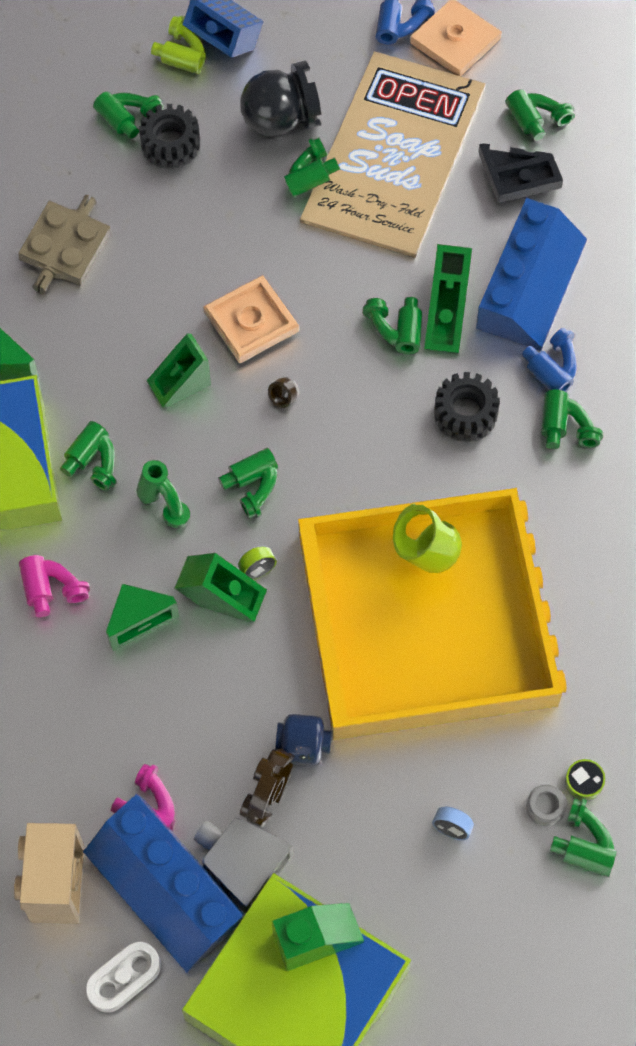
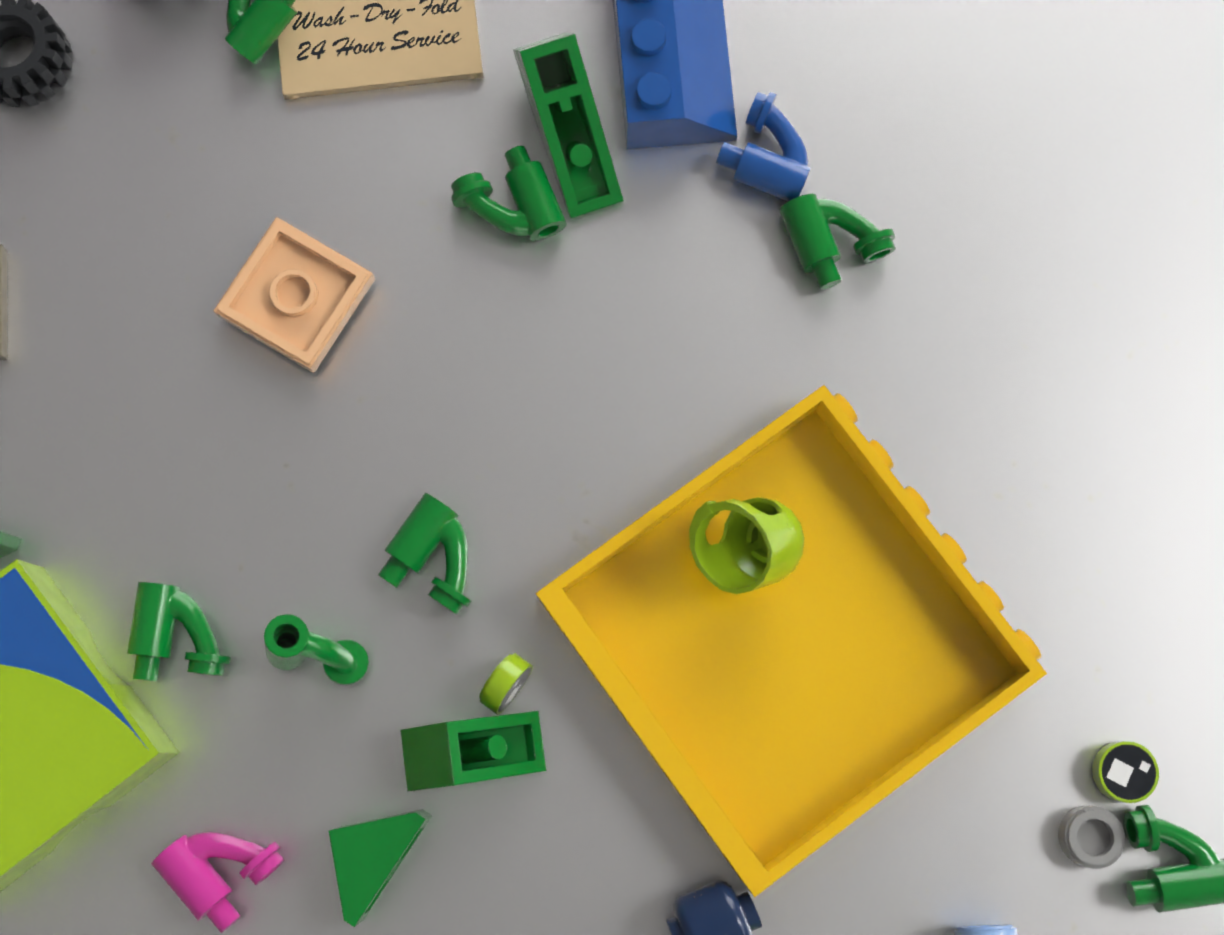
camera: 30 degrees left, 15 degrees up
green slope [146,333,211,408] -> none
dark brown hinge [268,377,299,408] -> none
black tyre [434,372,500,442] -> none

